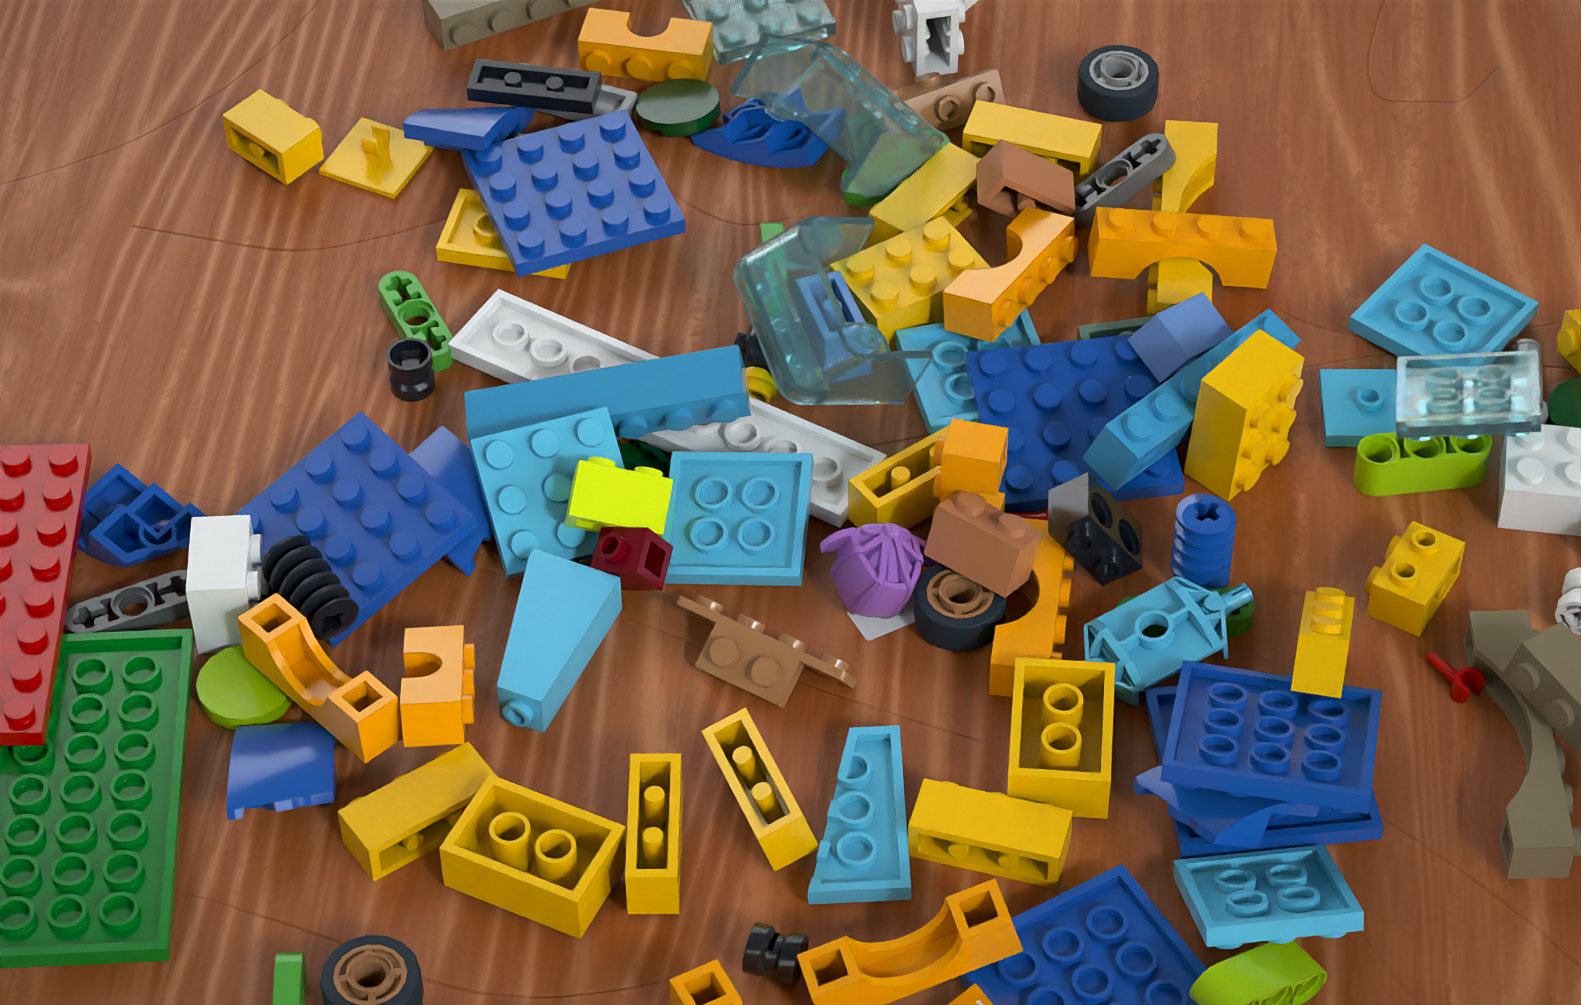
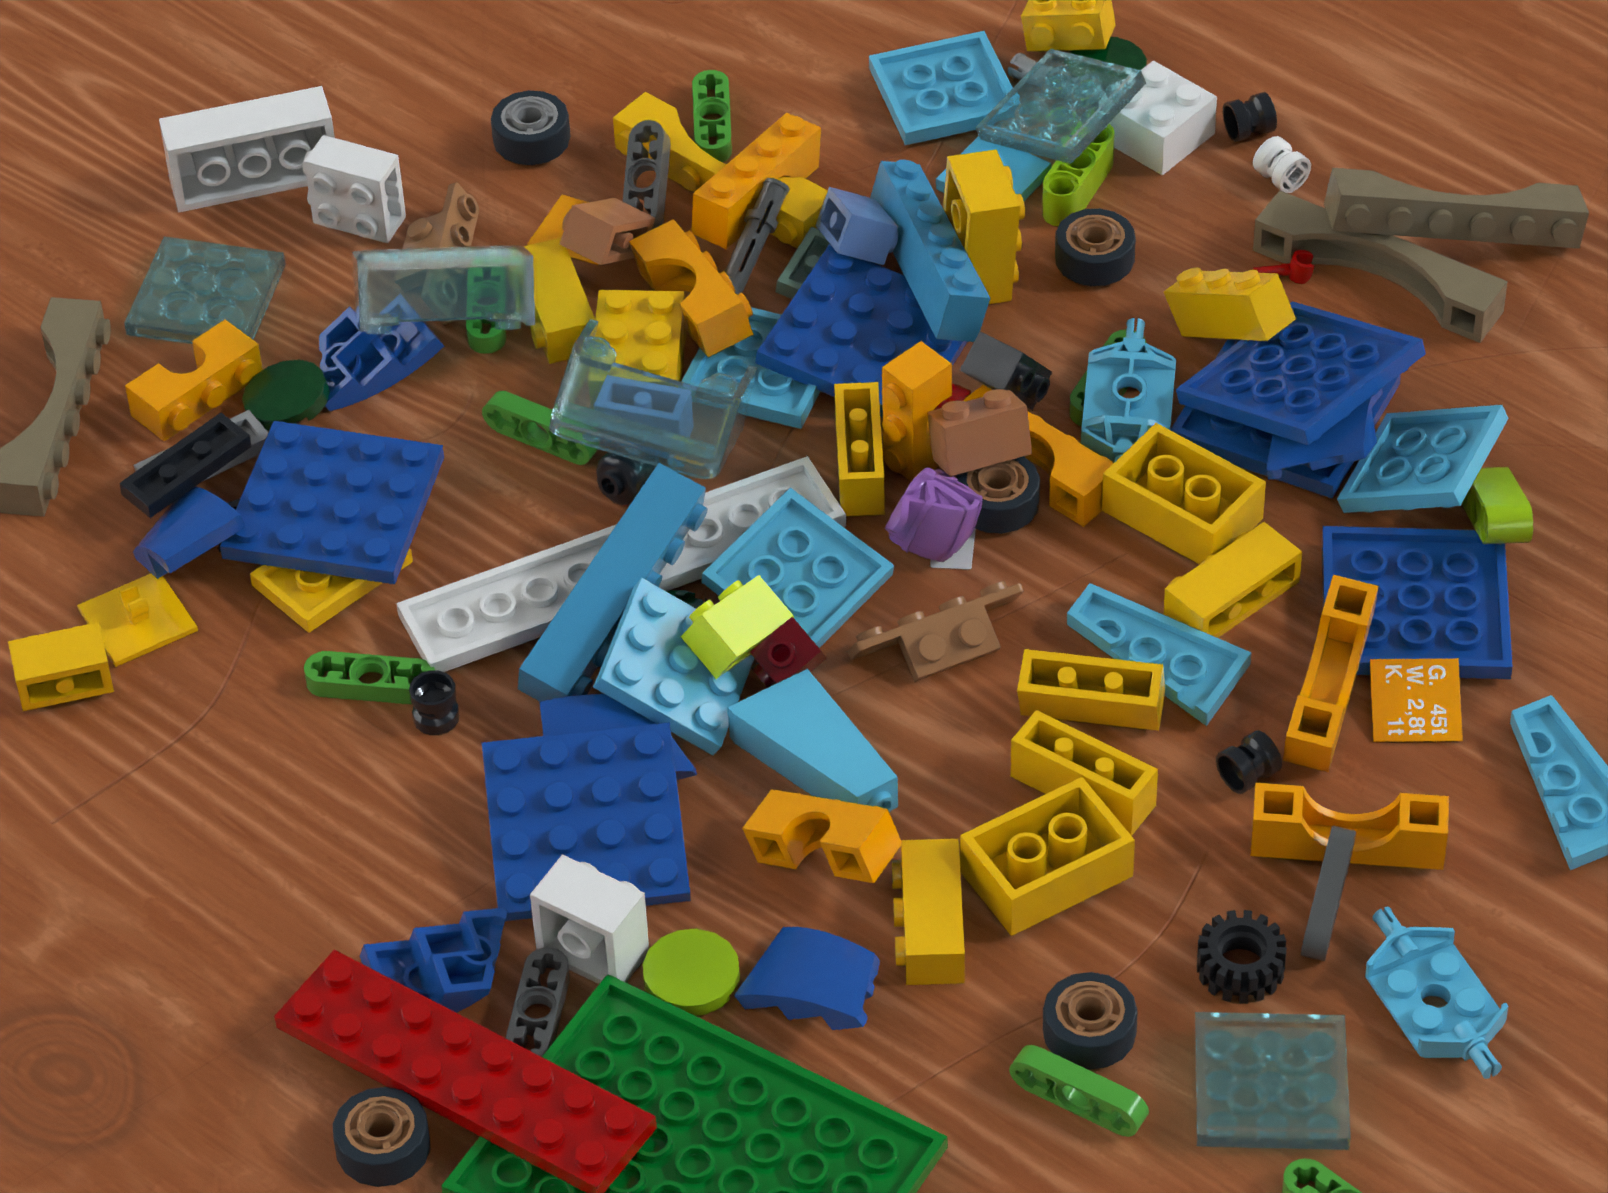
camera: 55 degrees left, 0 degrees up
light orange arch [237,593,403,764] -> none
black piece [261,535,359,640] -> none
yellow brick [962,100,1102,187] -> none
blue piece [1170,493,1237,589] -> none
yellow brick [1364,521,1465,637] -> none
none -> bright green beam [692,70,732,162]
none -> dark grey pin [724,178,790,294]
none -> black wheel [1055,208,1136,286]

